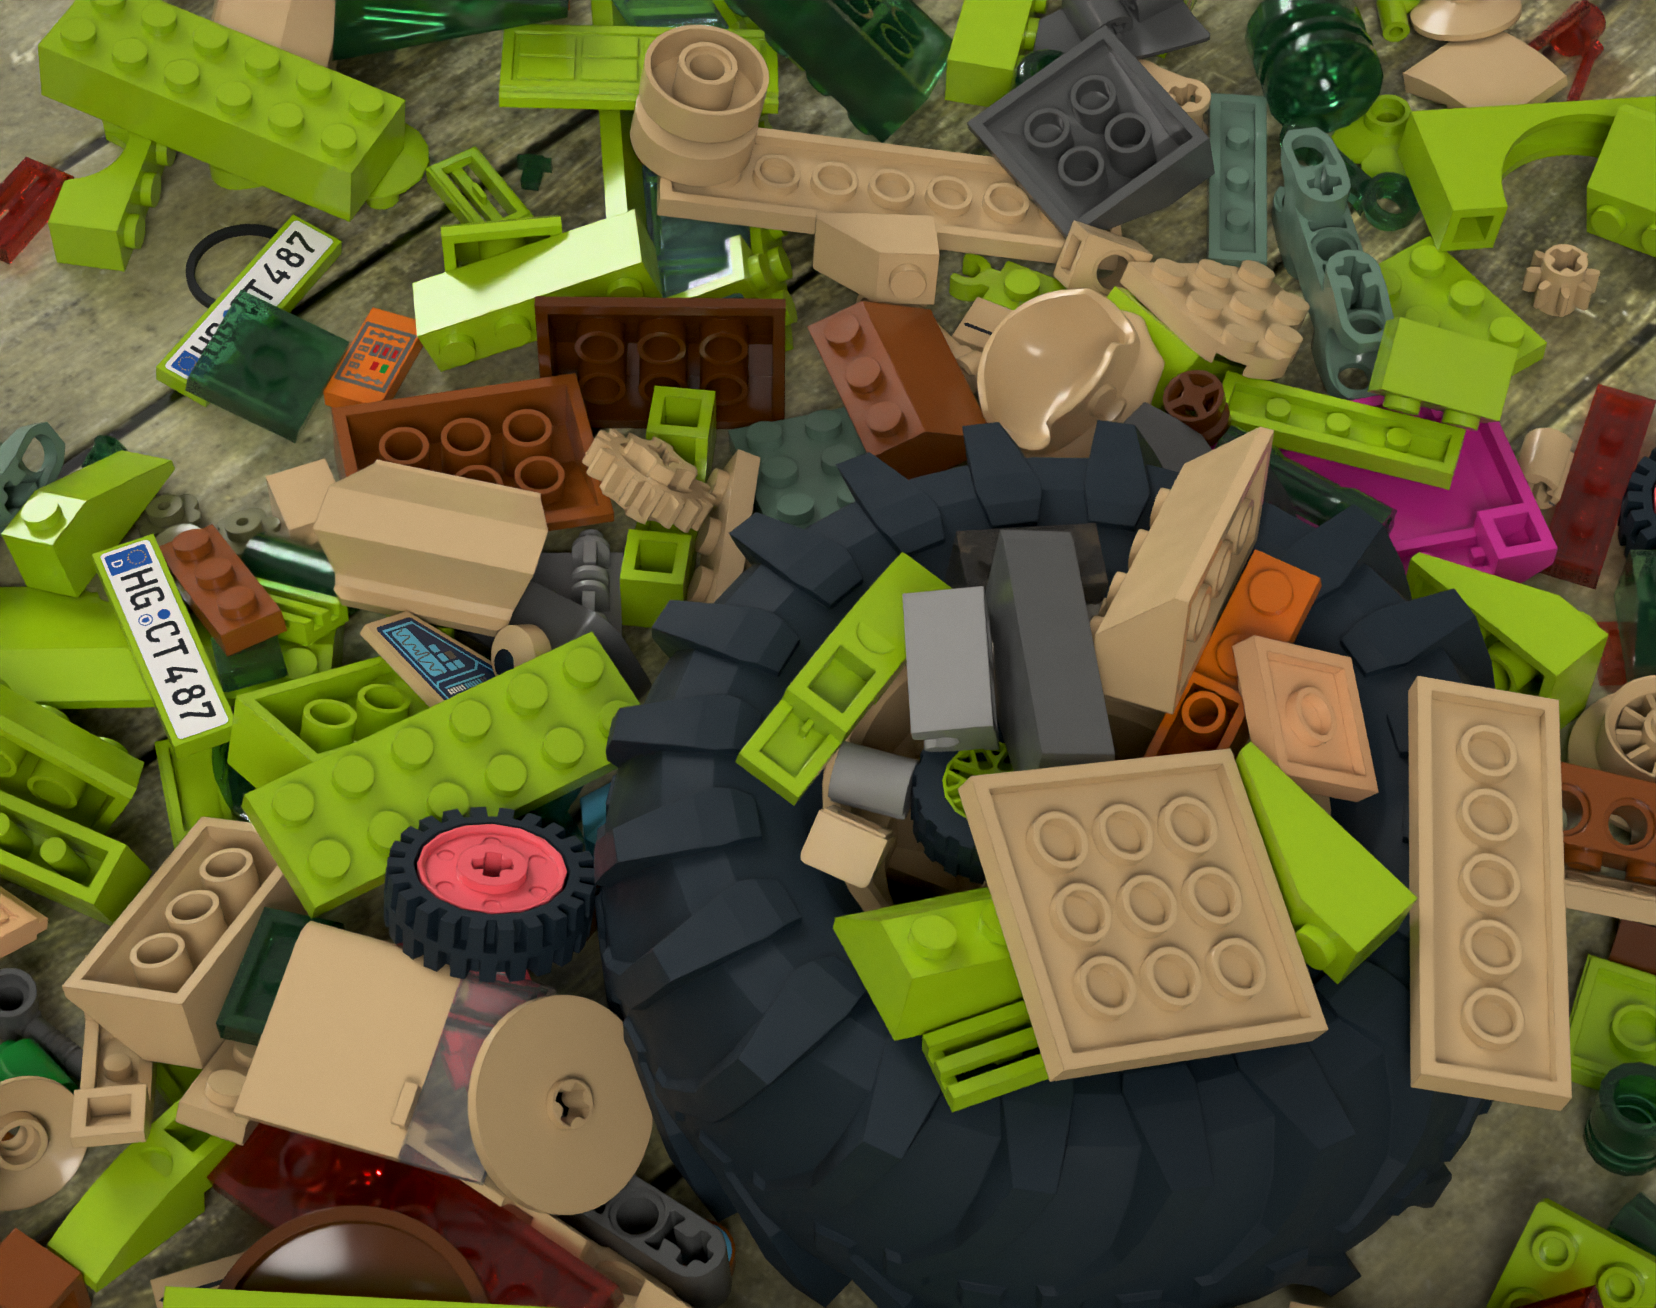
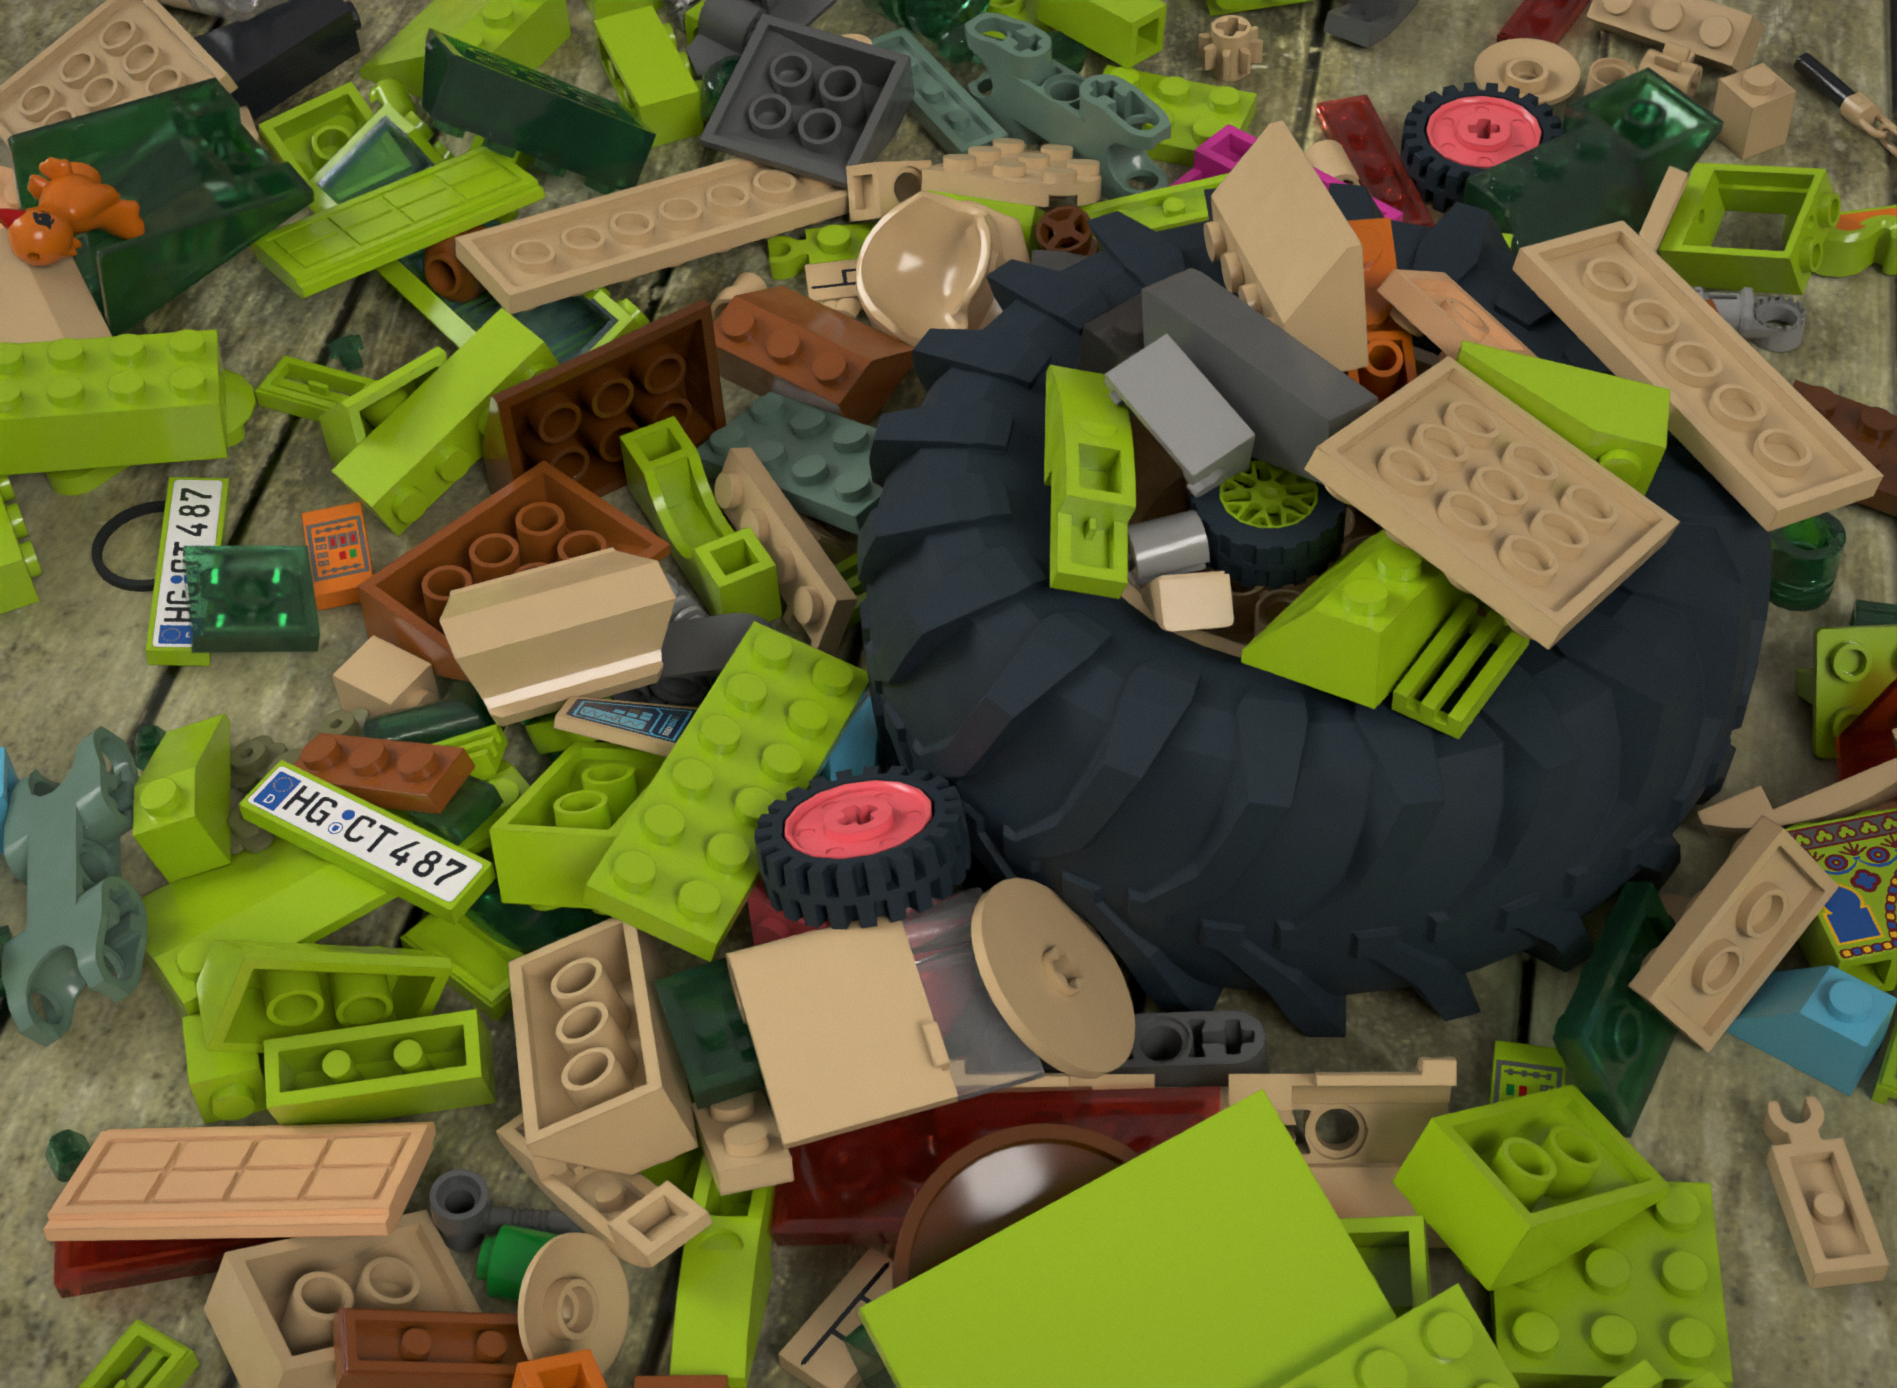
camera: 30 degrees left, 5 degrees down
tan tile [491,624,552,676] -> none
tan gear [582,429,716,533] -> none
tan wheel [630,25,769,186] -> none
tan slope [812,212,940,305] -> none
lime brick [1367,317,1519,431] -> none

